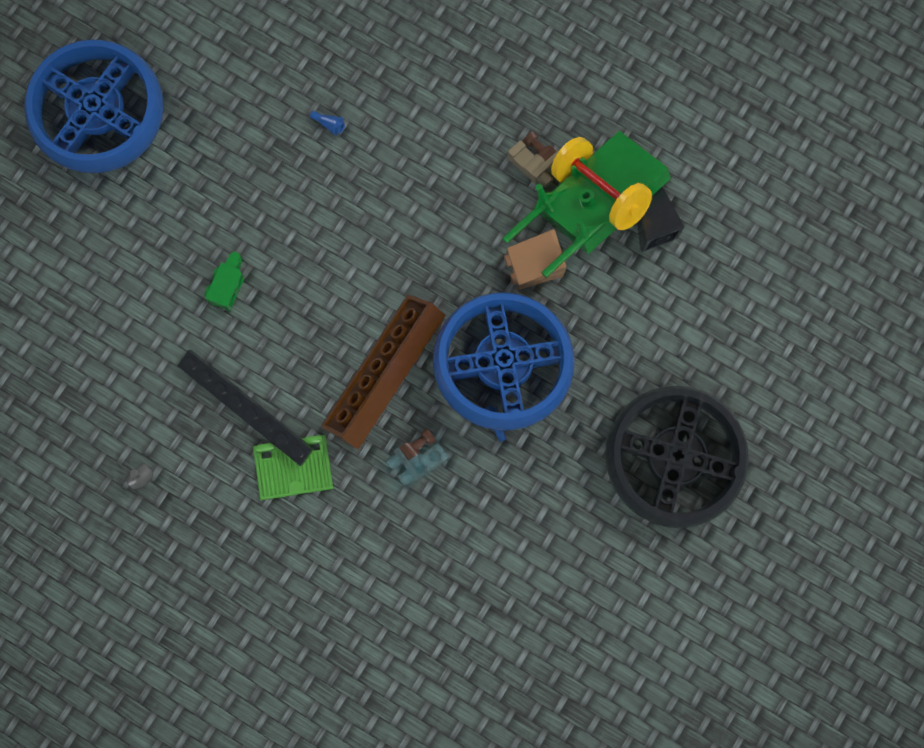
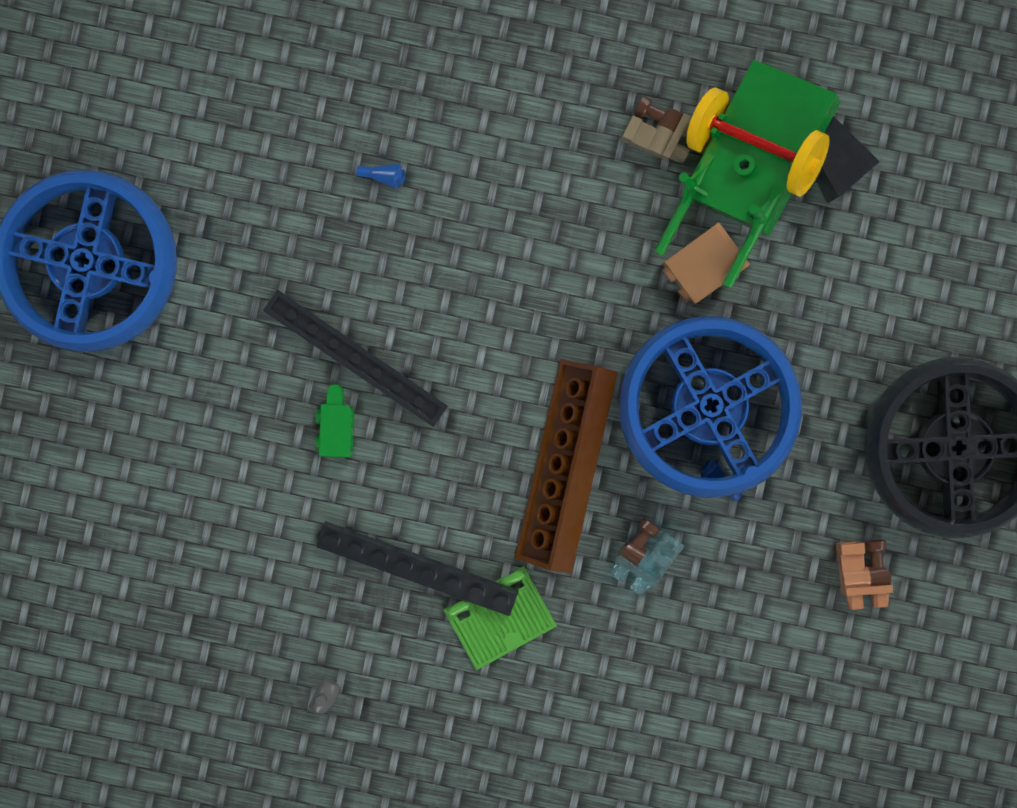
camera: 20 degrees left, 10 degrees up
none -> black plate [263,289,448,427]
none -> nougat hips [835,540,893,610]

